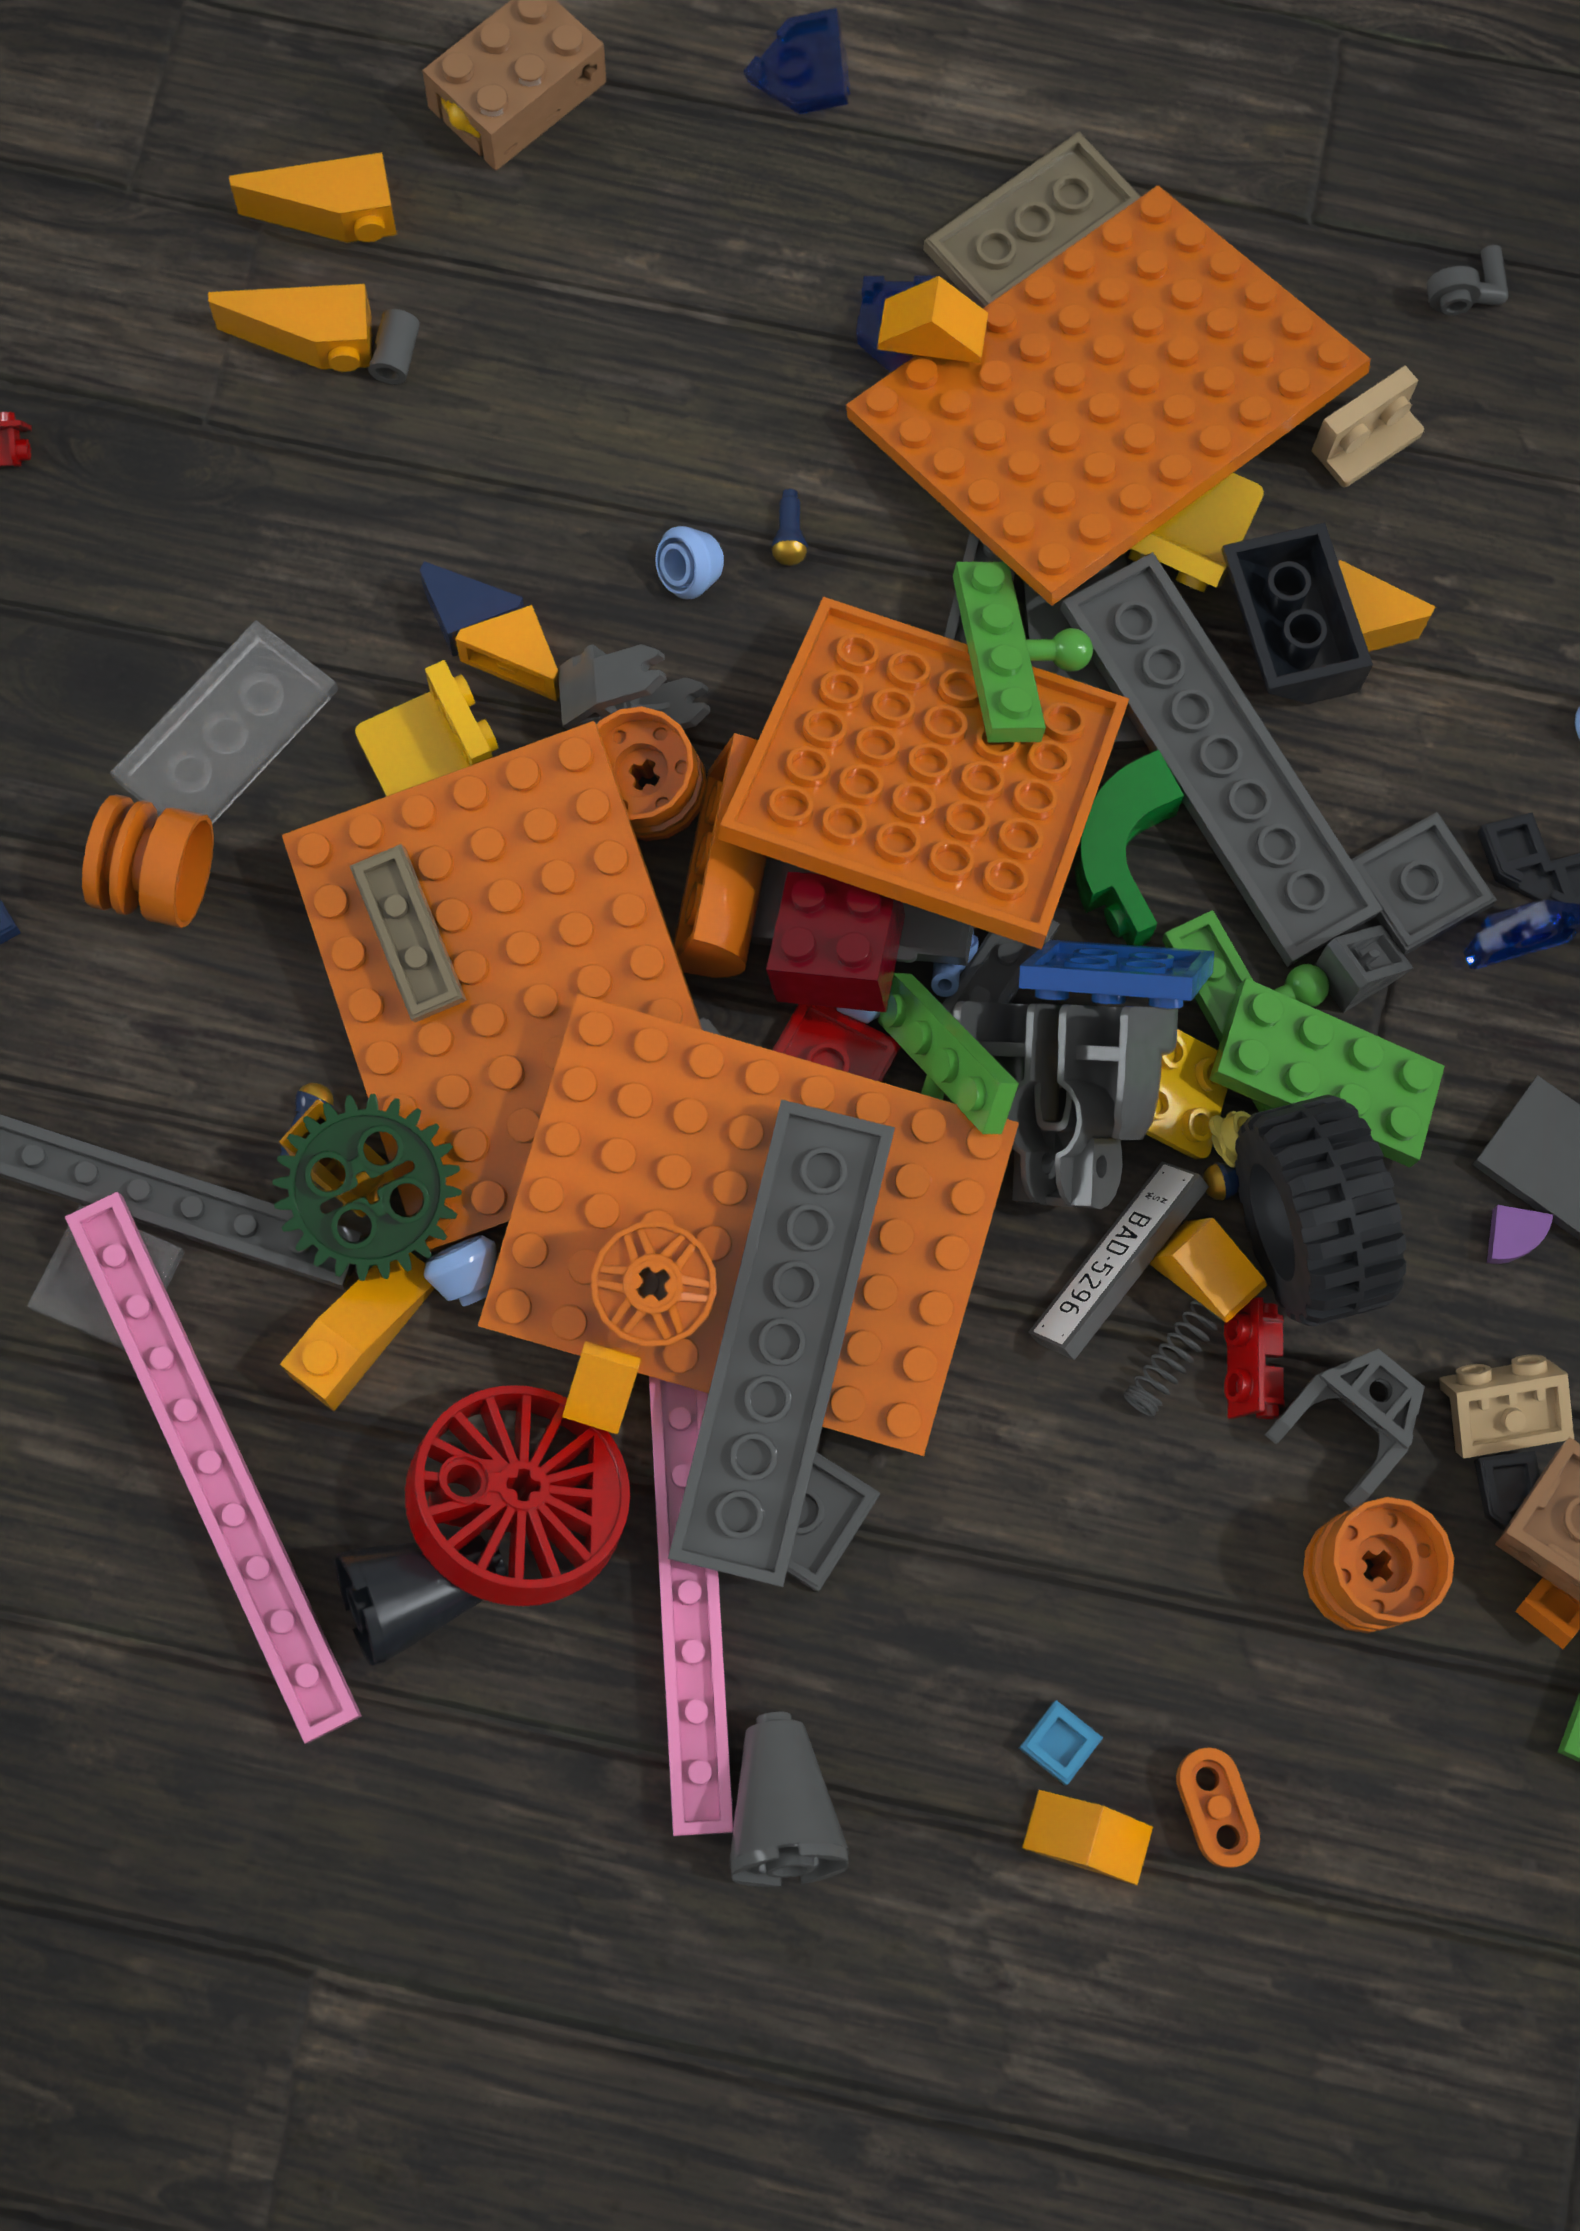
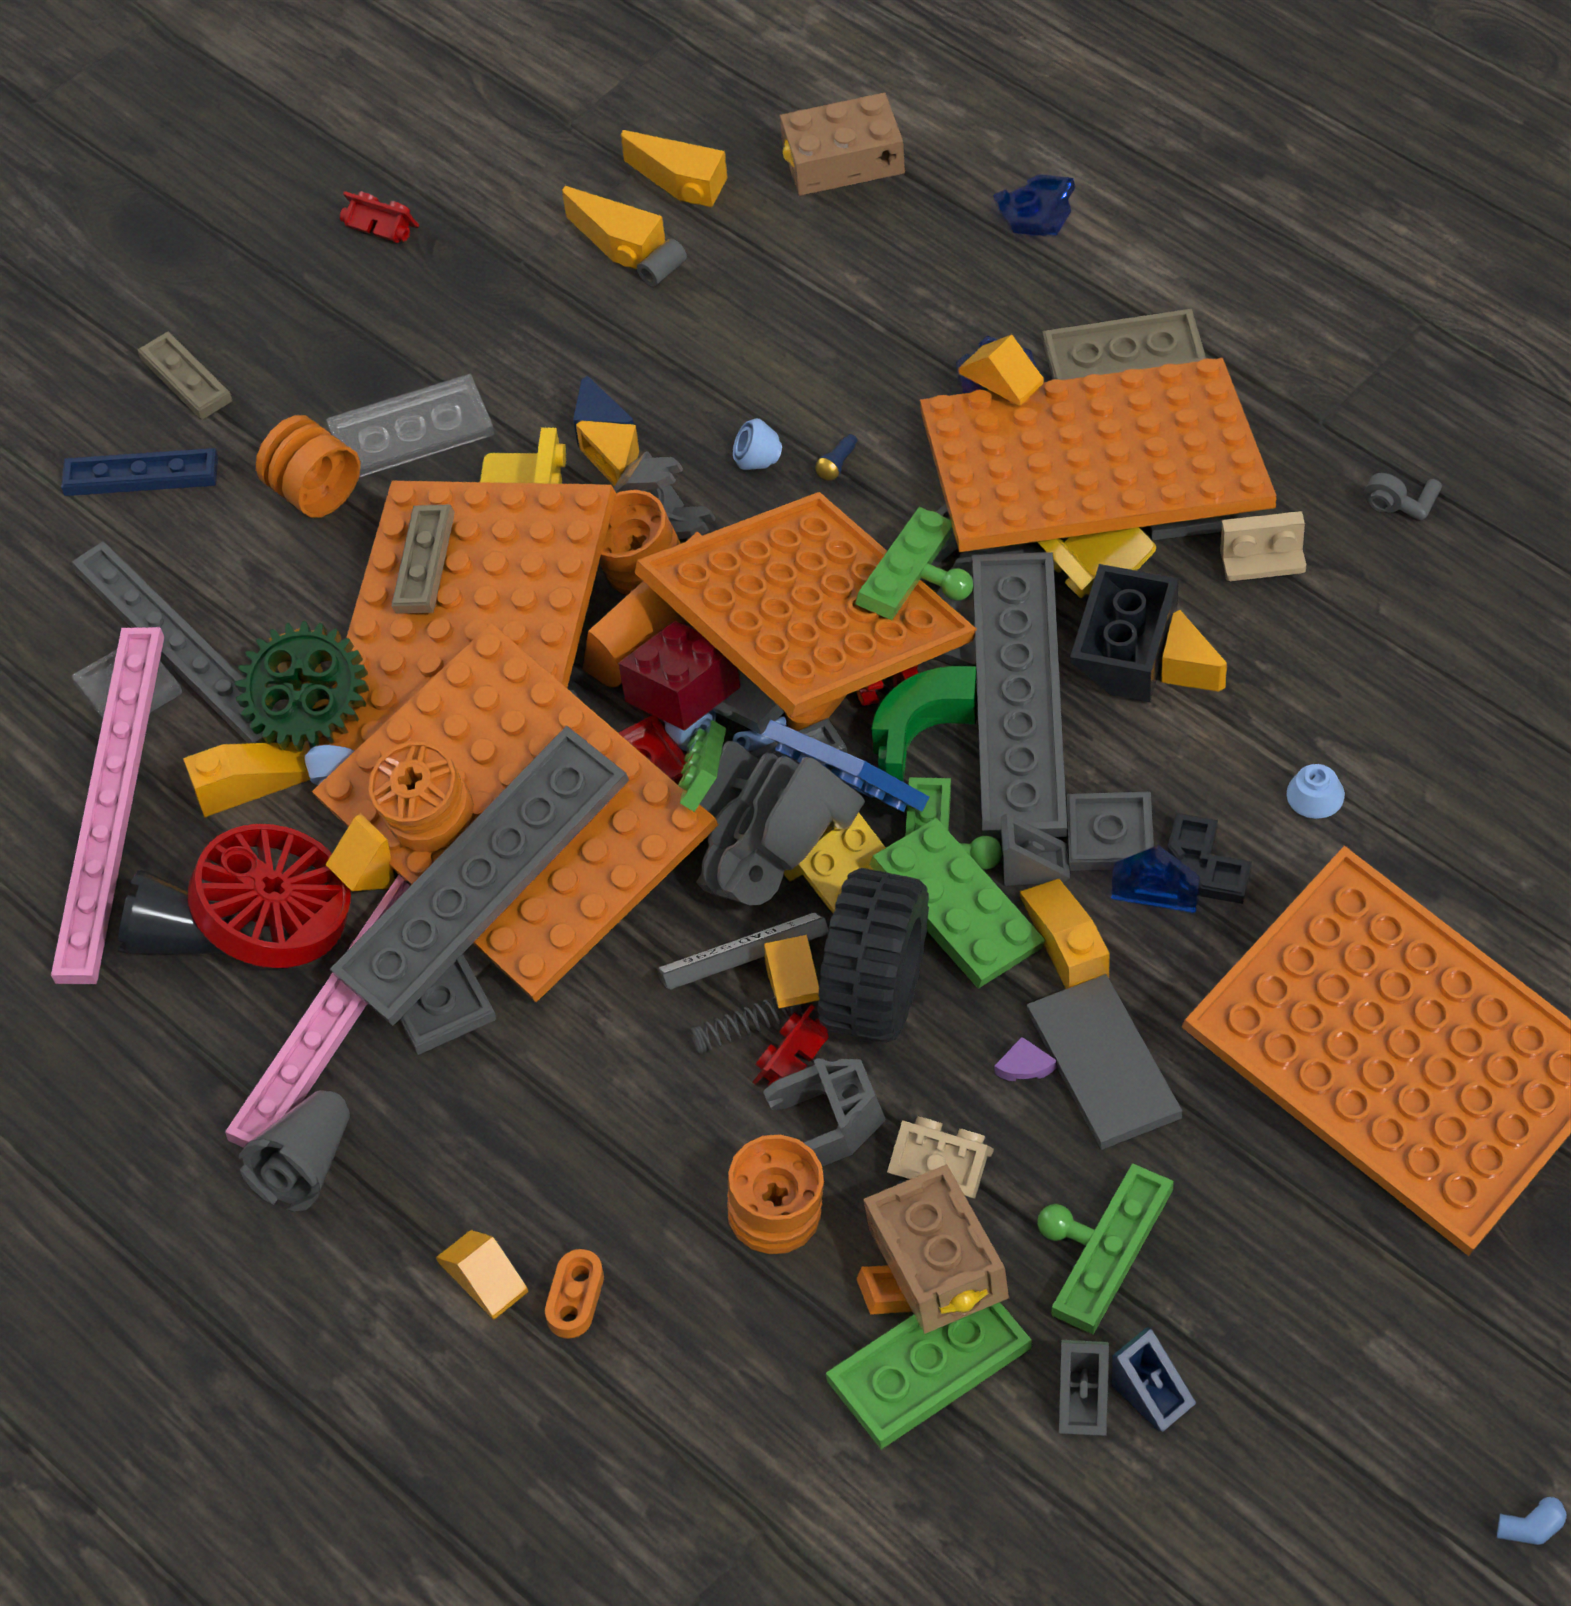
camera: 40 degrees right, 20 degrees down
dark azure tile [1019,1700,1103,1786] -> none
none -> light orange slope [1020,878,1110,989]

